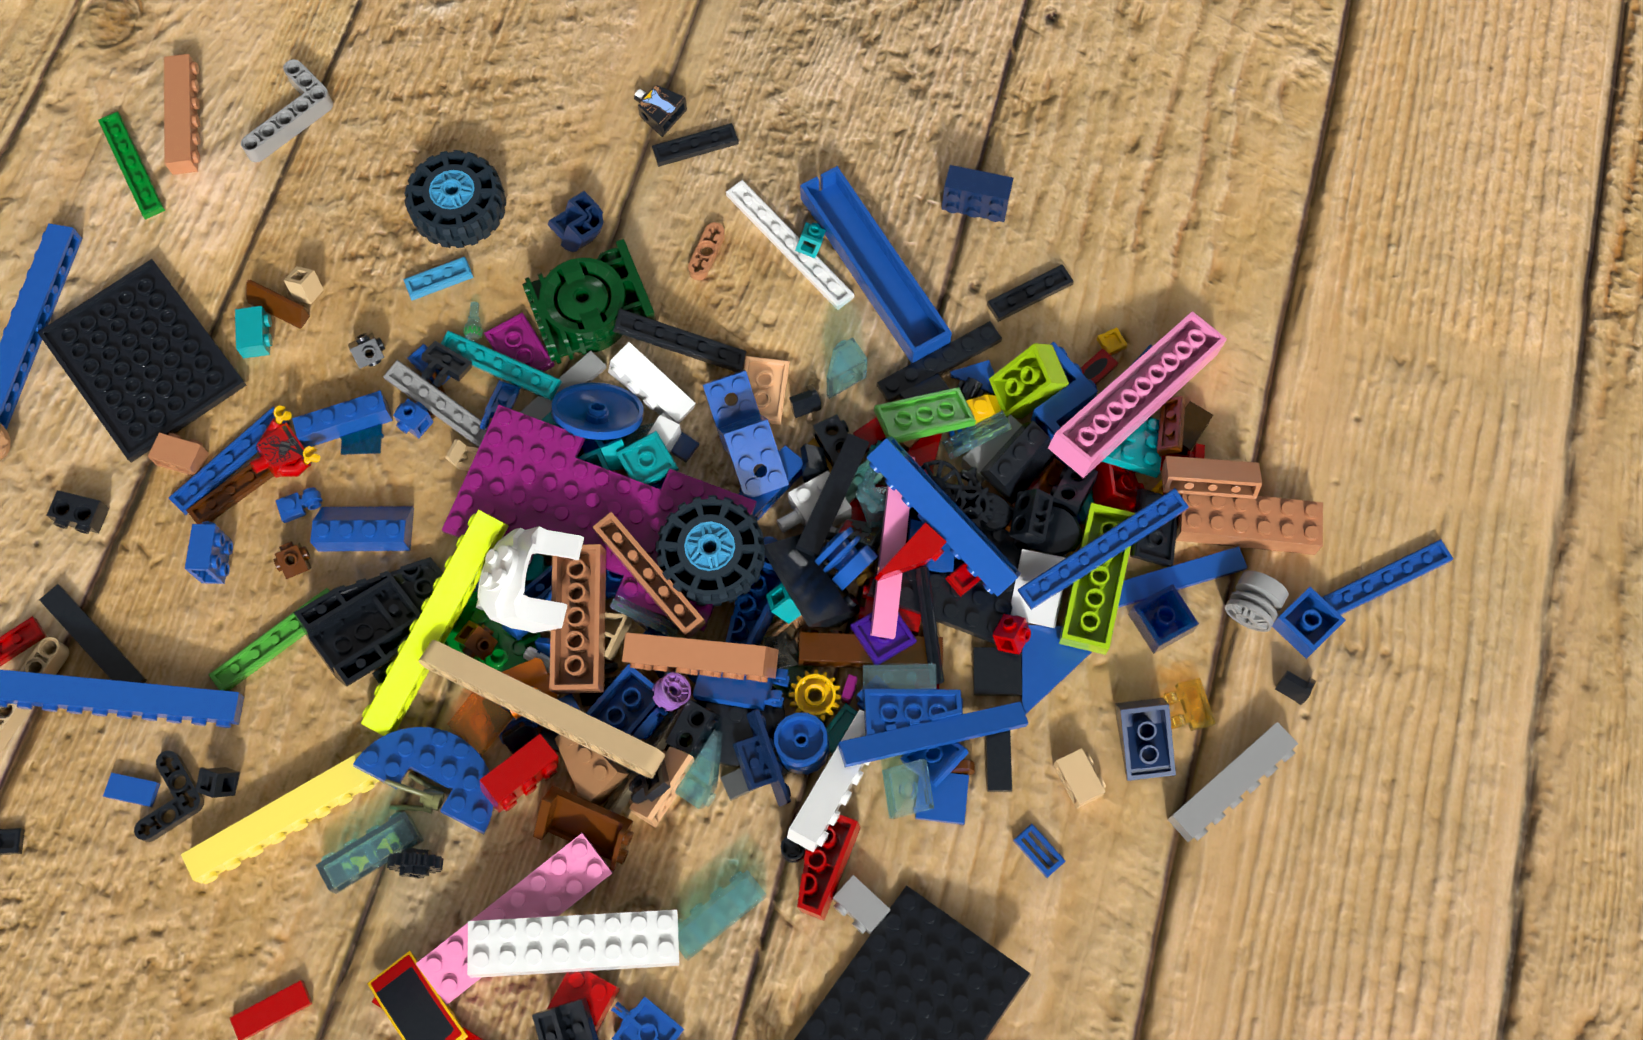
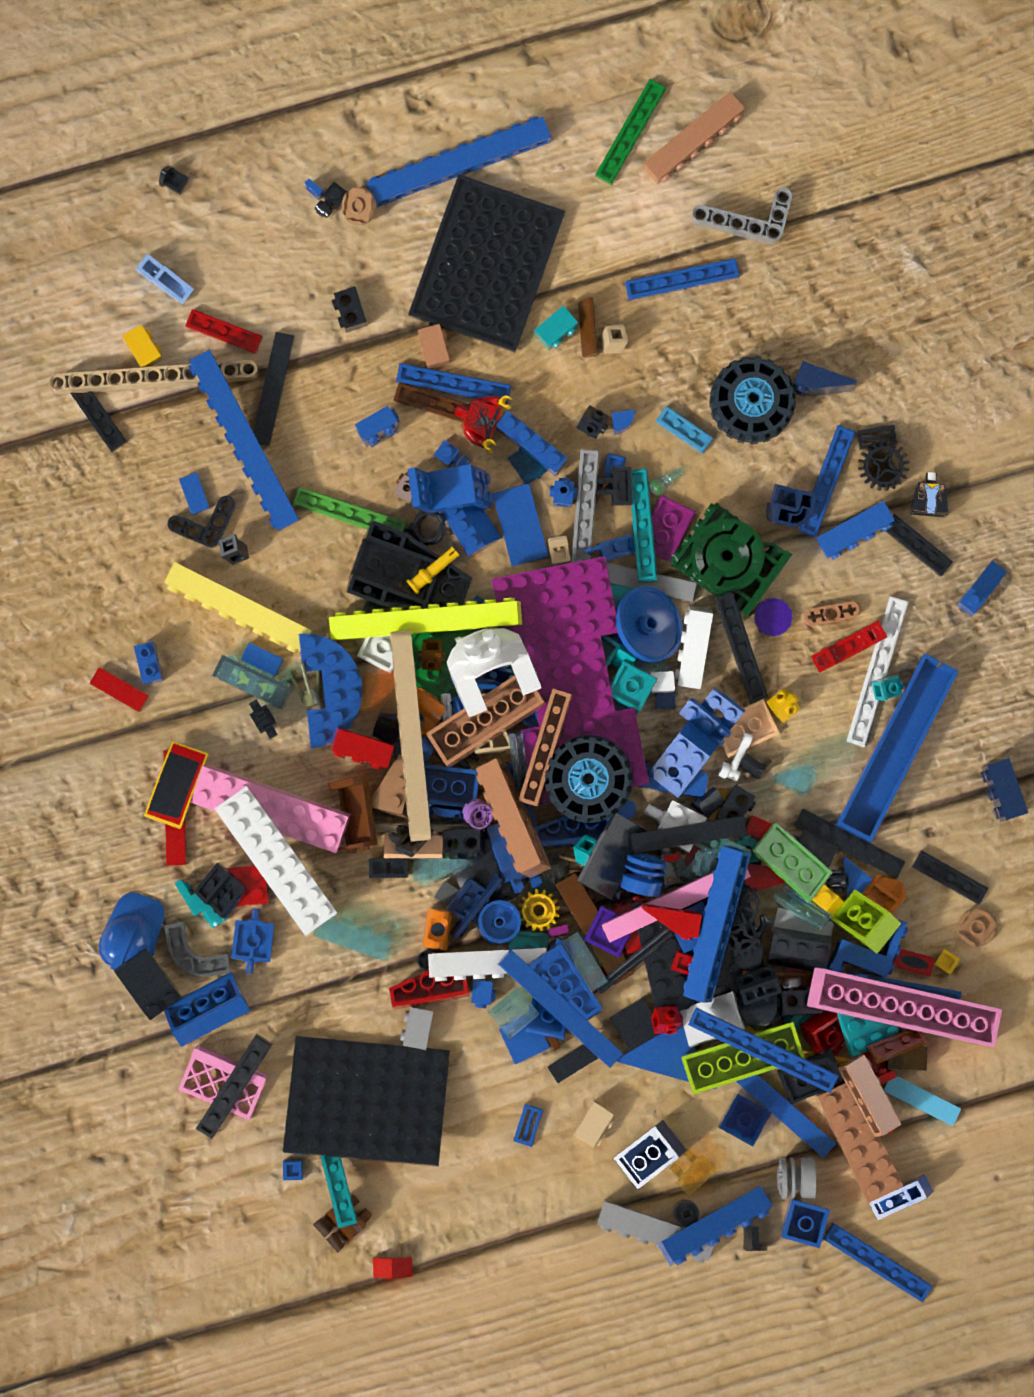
camera: 55 degrees right, 15 degrees up
none -> blue brick [134,642,164,685]
none -> blue tile [241,642,284,677]
none -> white tile [357,636,393,674]
none -> black brick [369,858,409,878]
none -> black piece [403,511,447,547]
none -> yellow pin [406,547,460,594]
none -> blue bracket [408,464,493,513]
none -> orange piece [422,909,453,950]
none -> blue brick [471,980,496,1008]
none -> blue tile [492,484,549,567]
none -> blue brick [611,410,635,435]
none -> blue tile [625,258,740,301]
none -> blue brick [659,1186,772,1266]
none -> black wheel [673,1199,699,1227]
none -> blue hinge [679,697,731,746]
none -> white brick [718,732,753,781]
none -> dark purple tile [754,598,792,636]
none -> yellow brick [767,688,801,723]
none -> dark grey tile [782,977,803,988]
none -> dark blue slope [793,361,857,397]
none -> blue tile [798,425,856,538]
none -> red slope [810,620,887,673]
none -> blue brick [816,501,895,560]
none -> black tile [856,425,898,450]
none -> black gear [858,440,910,491]
none -> orange slope [862,875,907,915]
none -> slope [869,1174,934,1220]
none -> medium azure tile [883,1076,961,1126]
none -> blue slope [956,561,1007,616]
none -> medium nougat tile [957,908,996,947]

